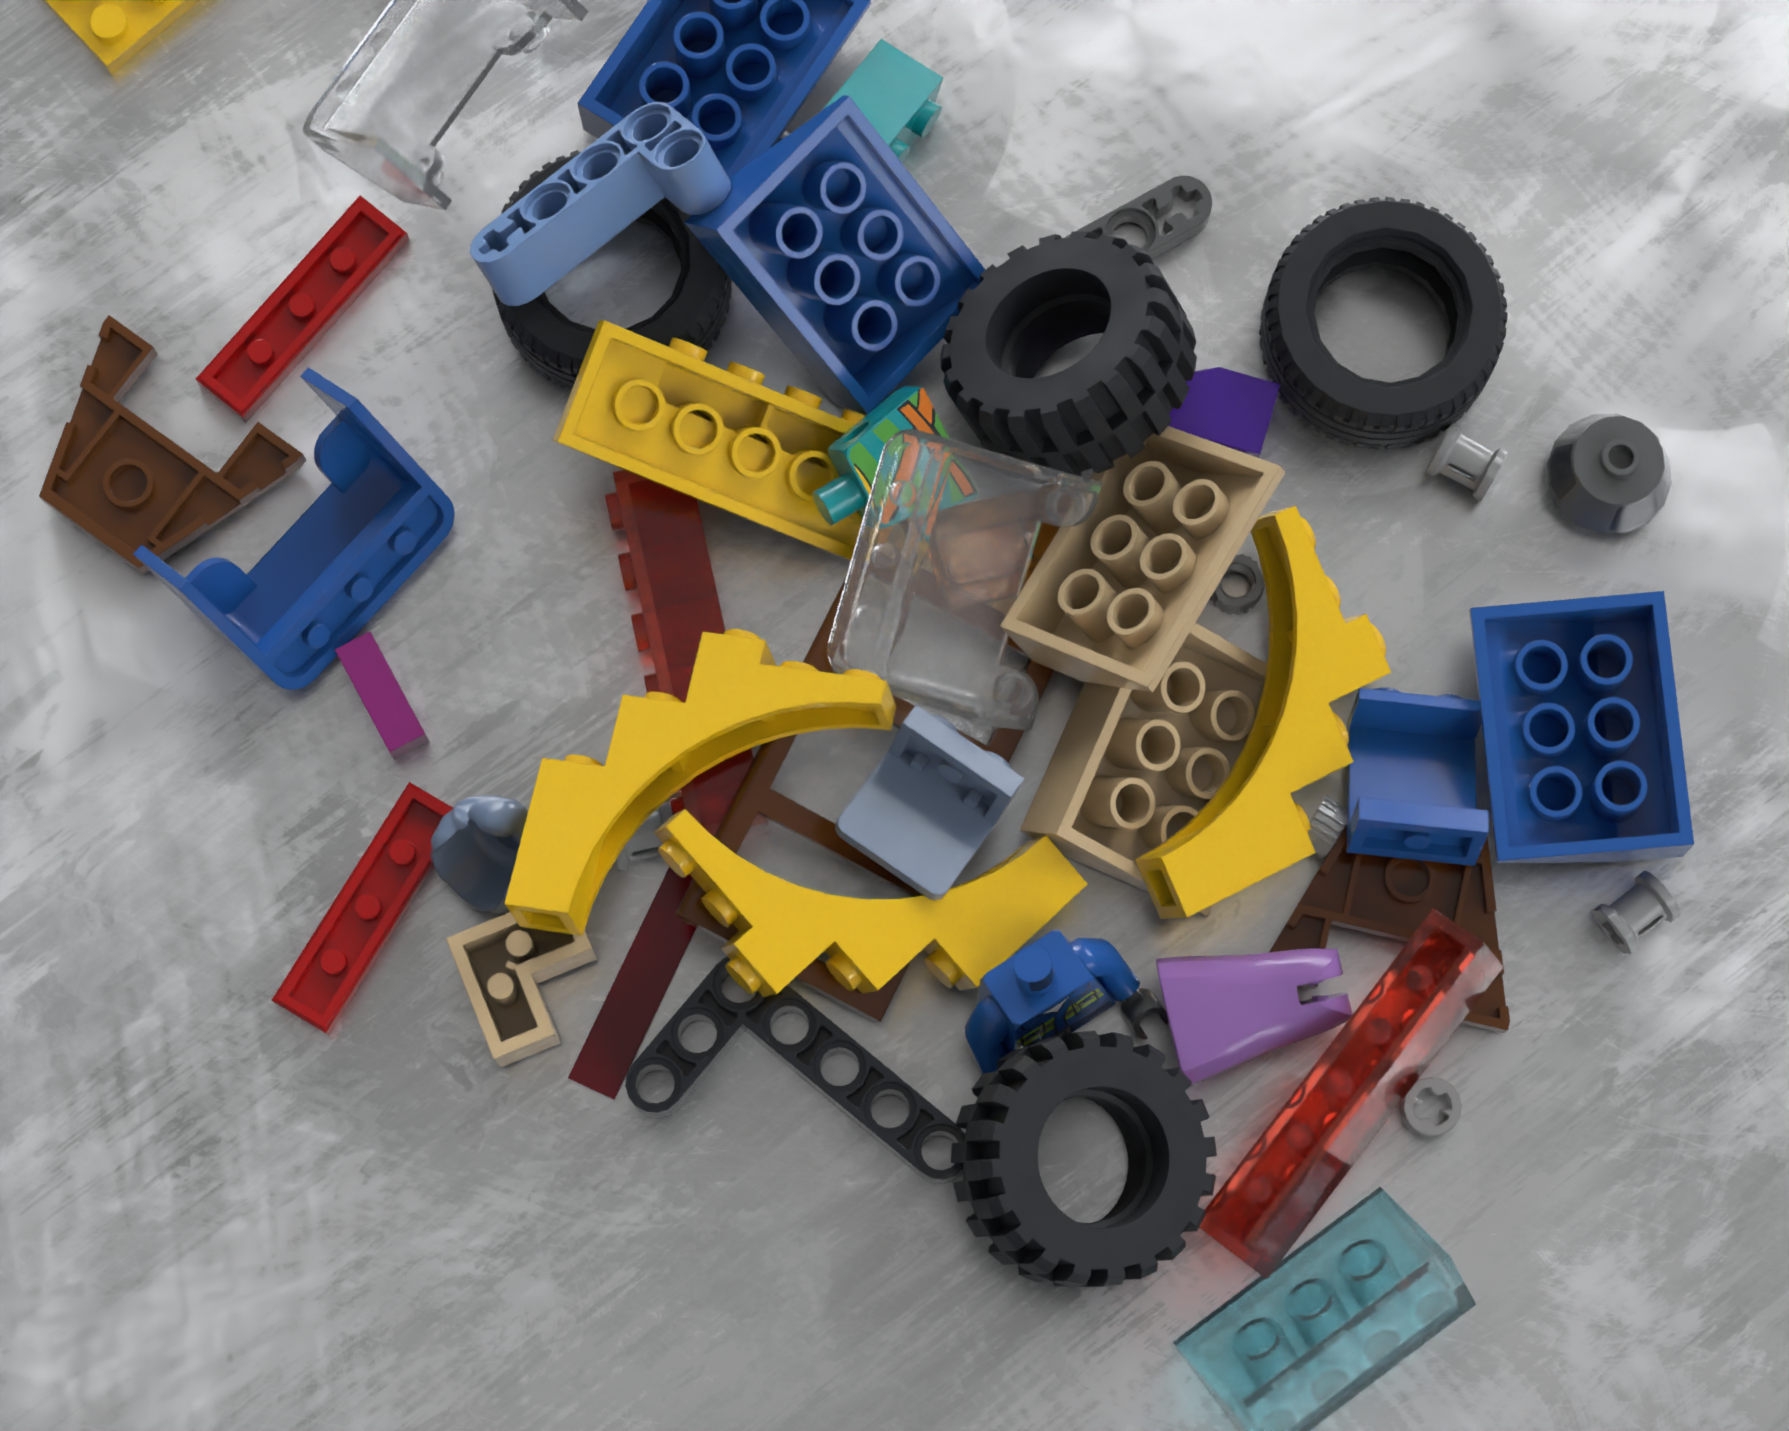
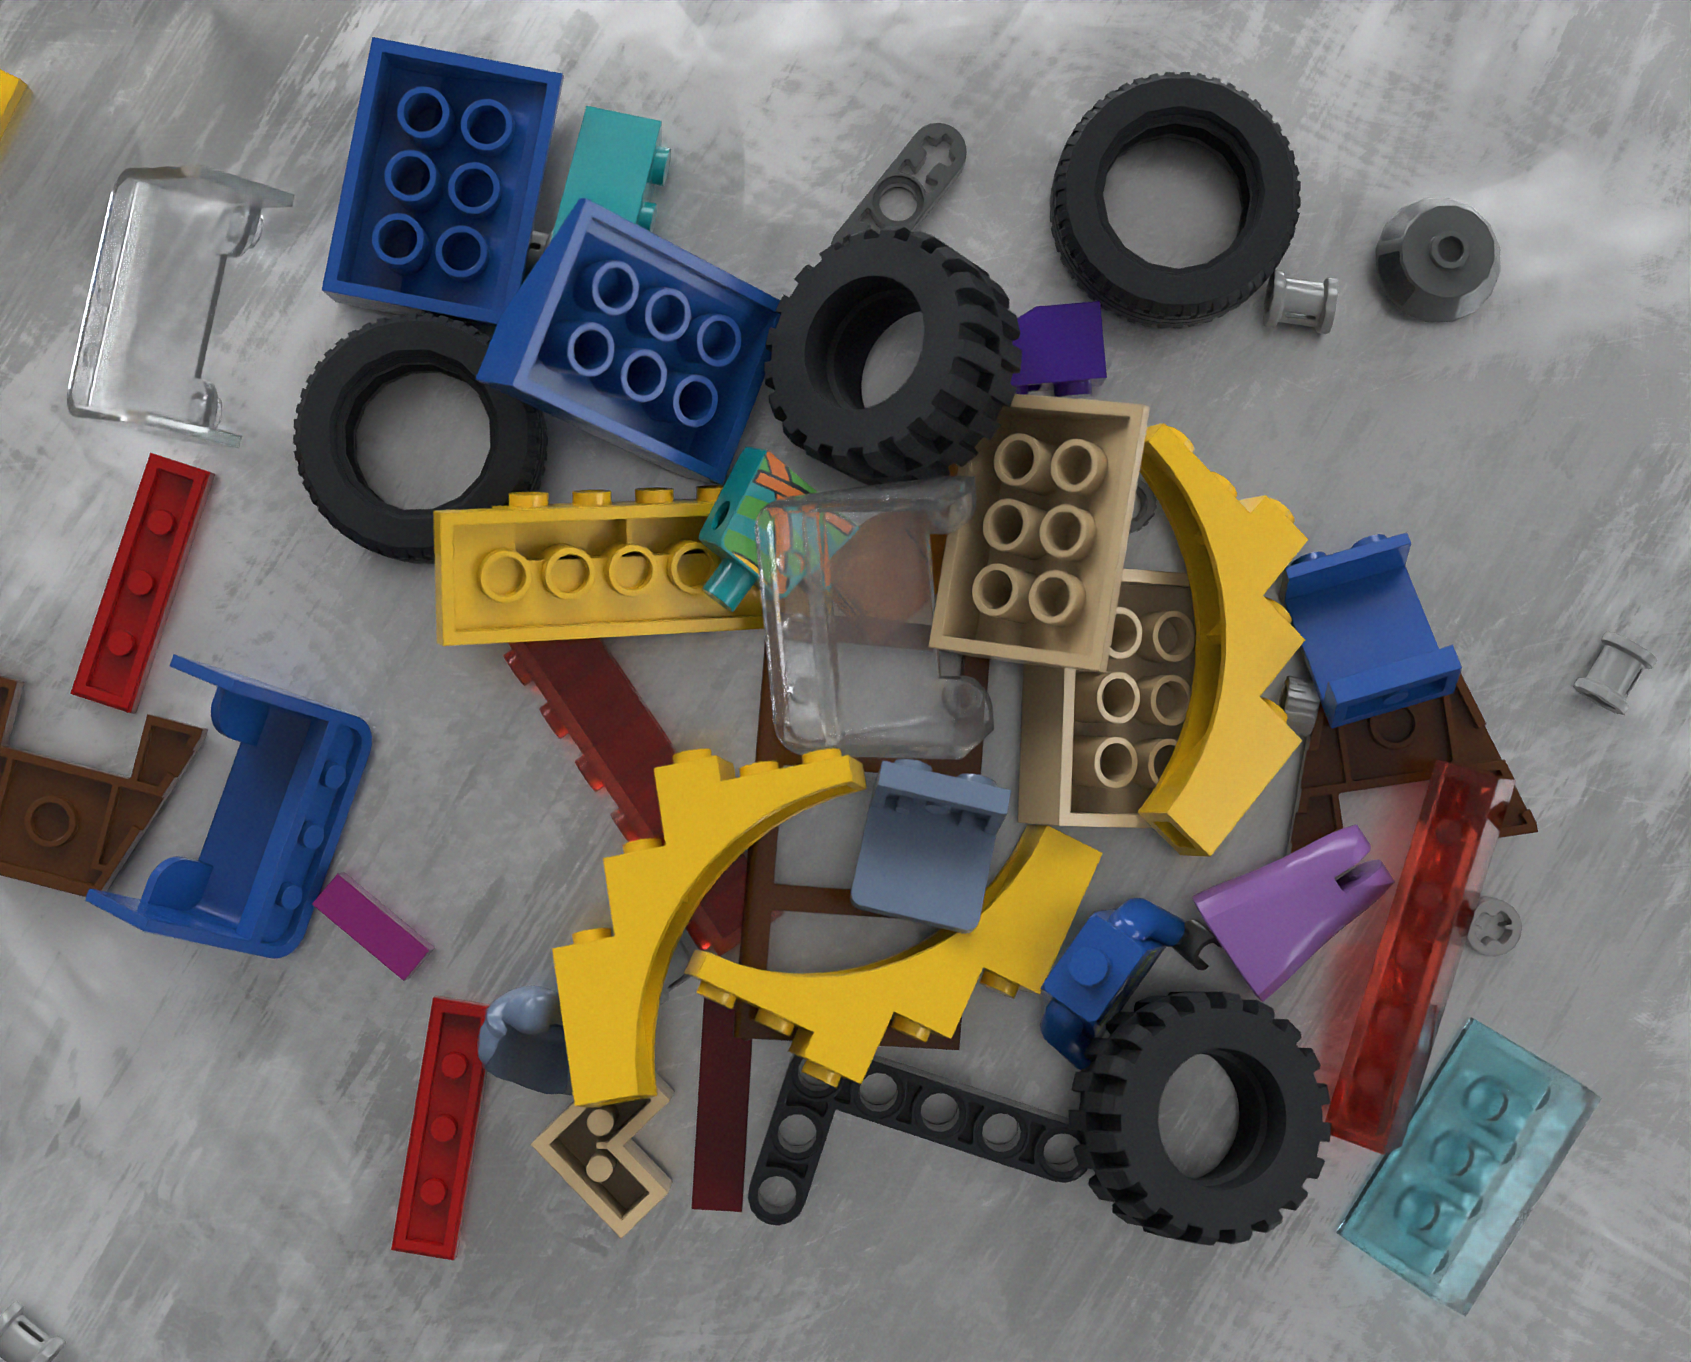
camera: 15 degrees left, 10 degrees up
medium blue beam [470,102,731,306] -> none
blue slope [1469,591,1694,863] -> none

